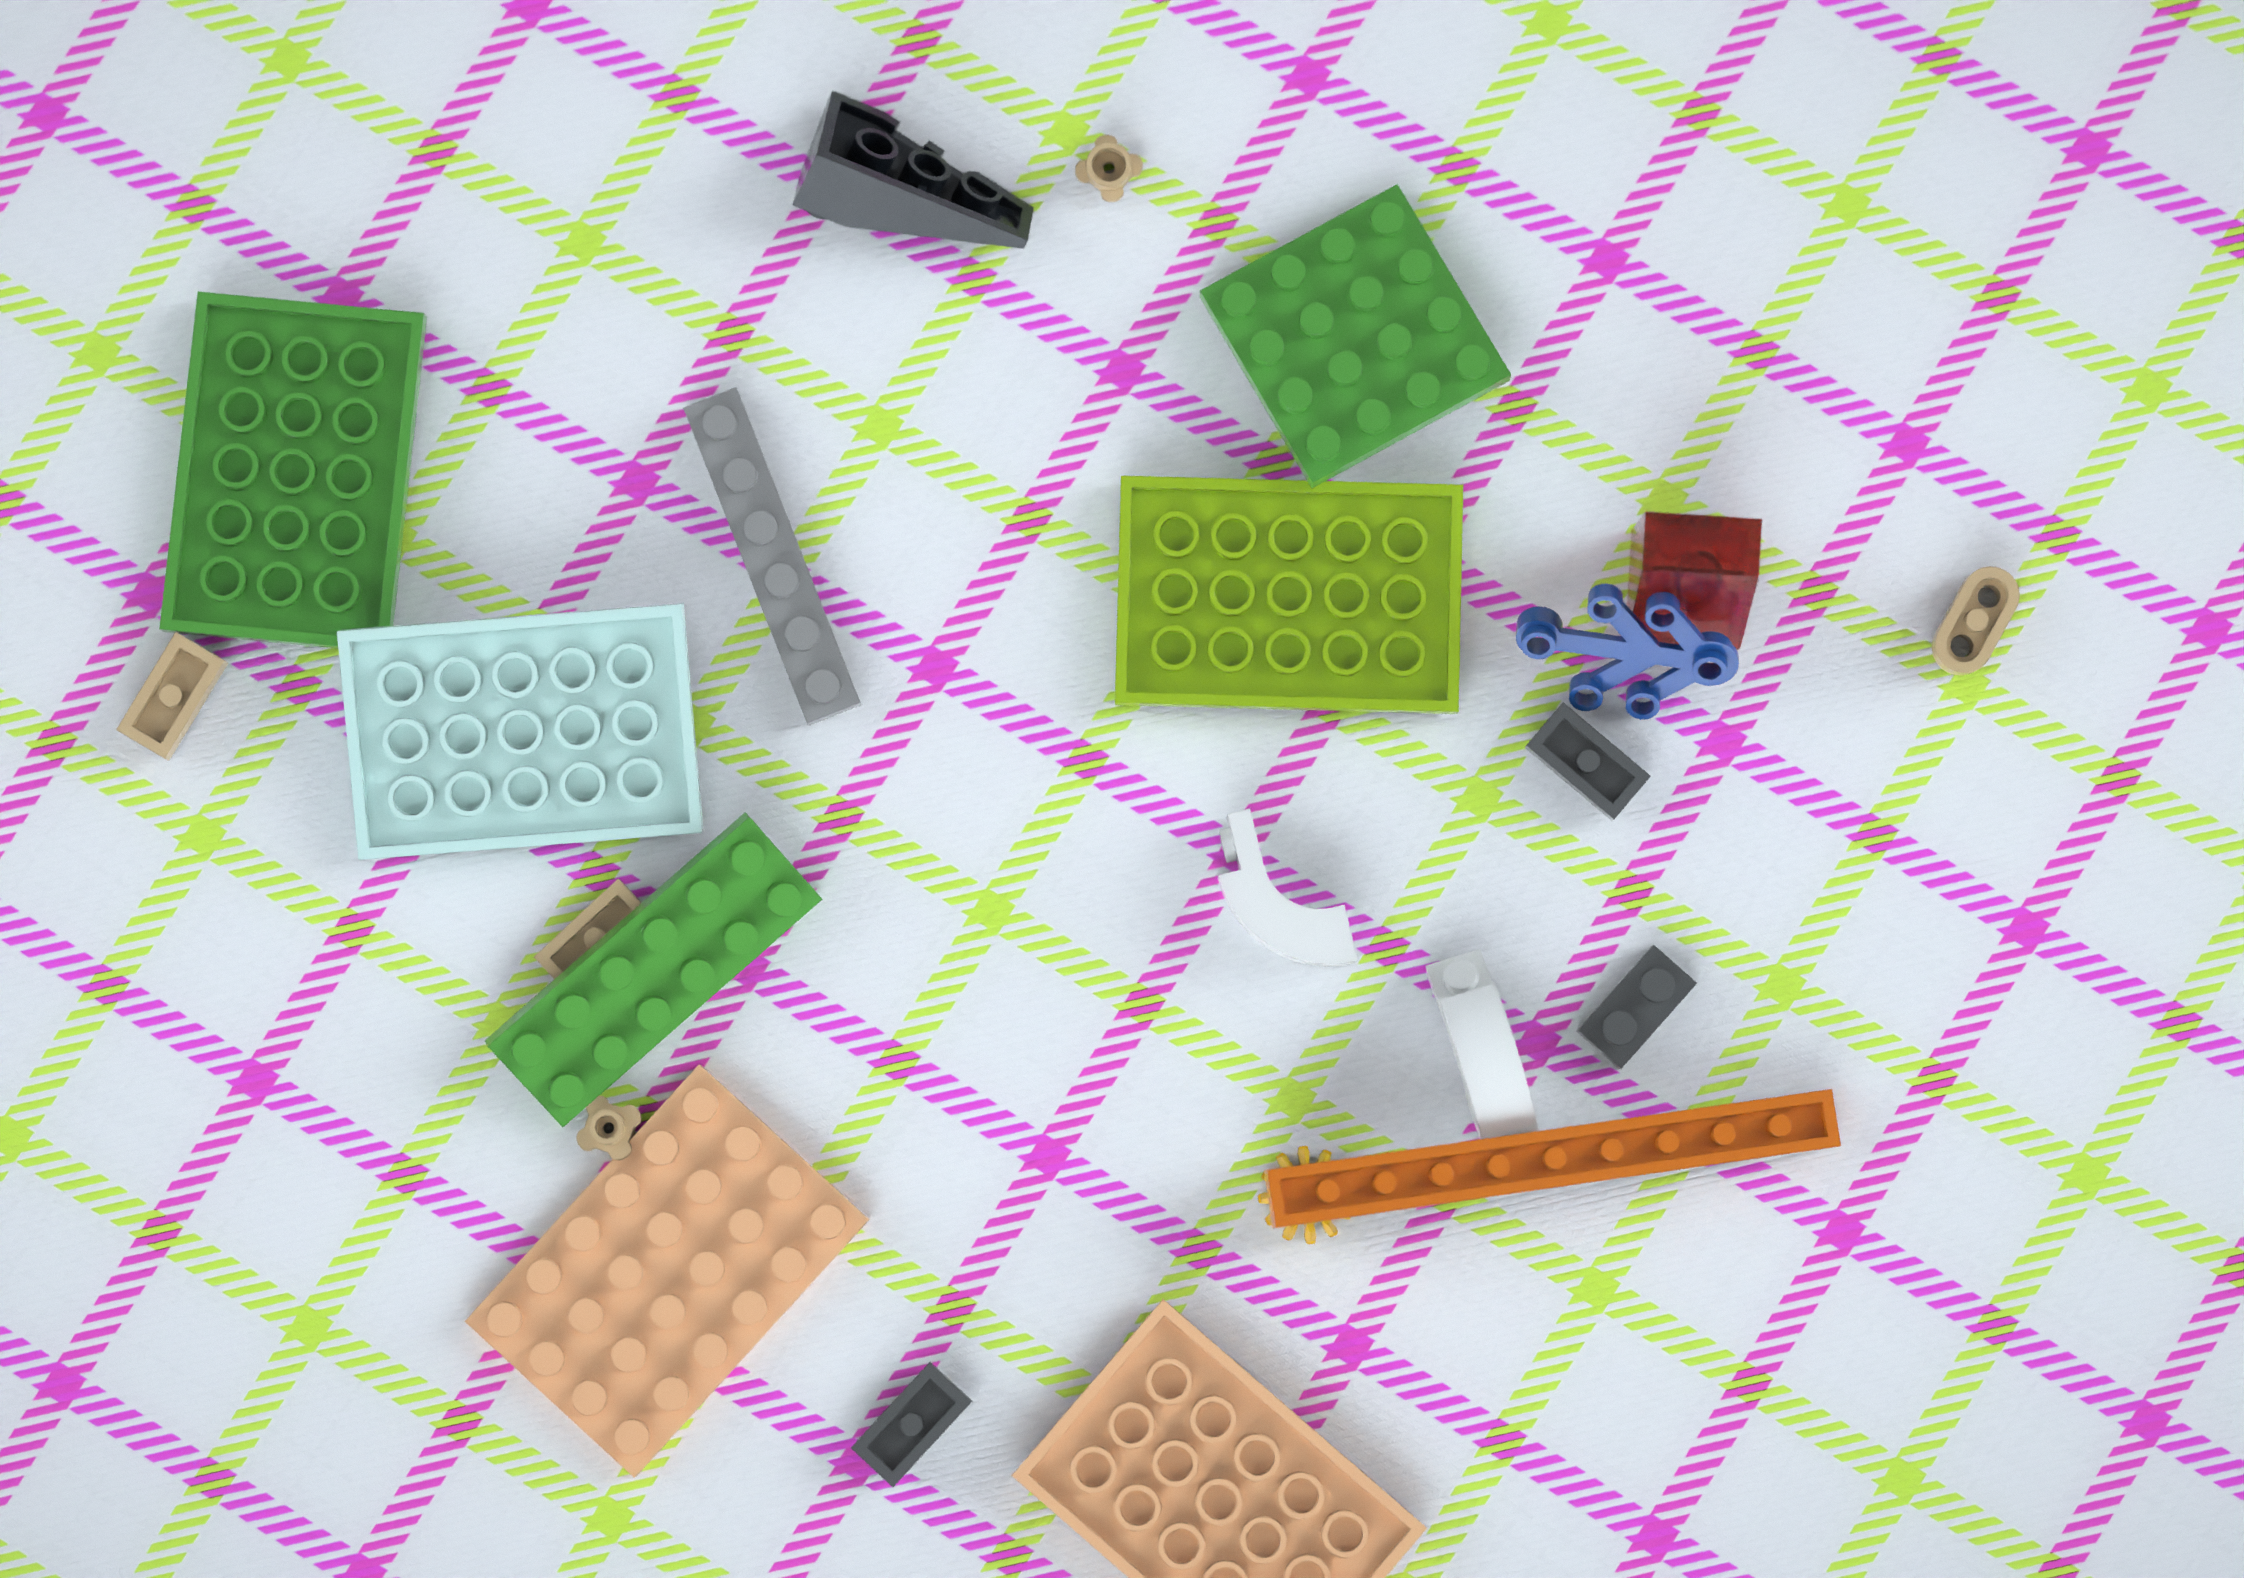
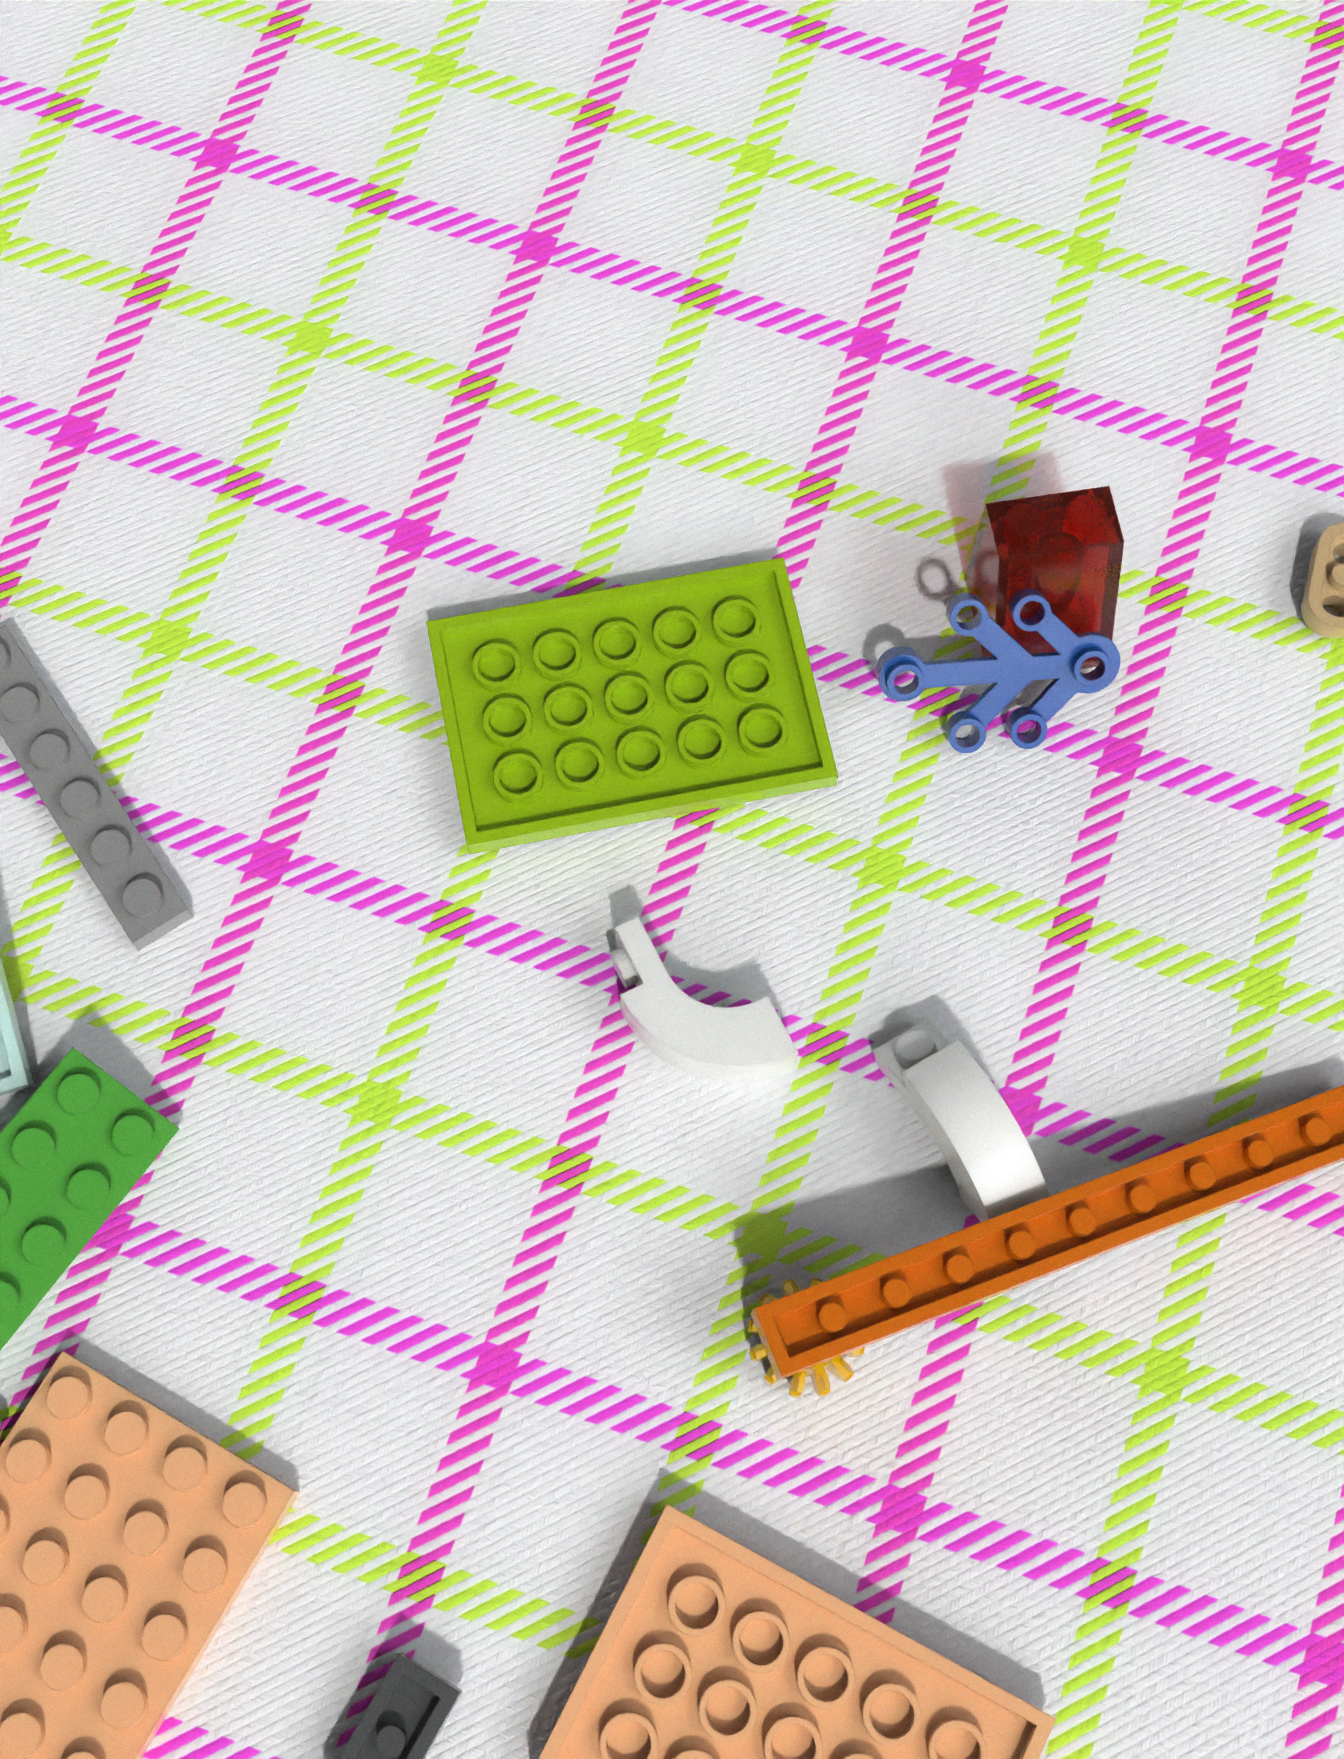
camera: 15 degrees left, 15 degrees down
black wedge [792,90,1034,249] -> none
tan plate [1075,135,1143,202] -> none
bright green plate [1200,184,1511,488] -> none
dark grey plate [1524,702,1651,821] -> none
dark grey plate [1577,945,1697,1069] -> none

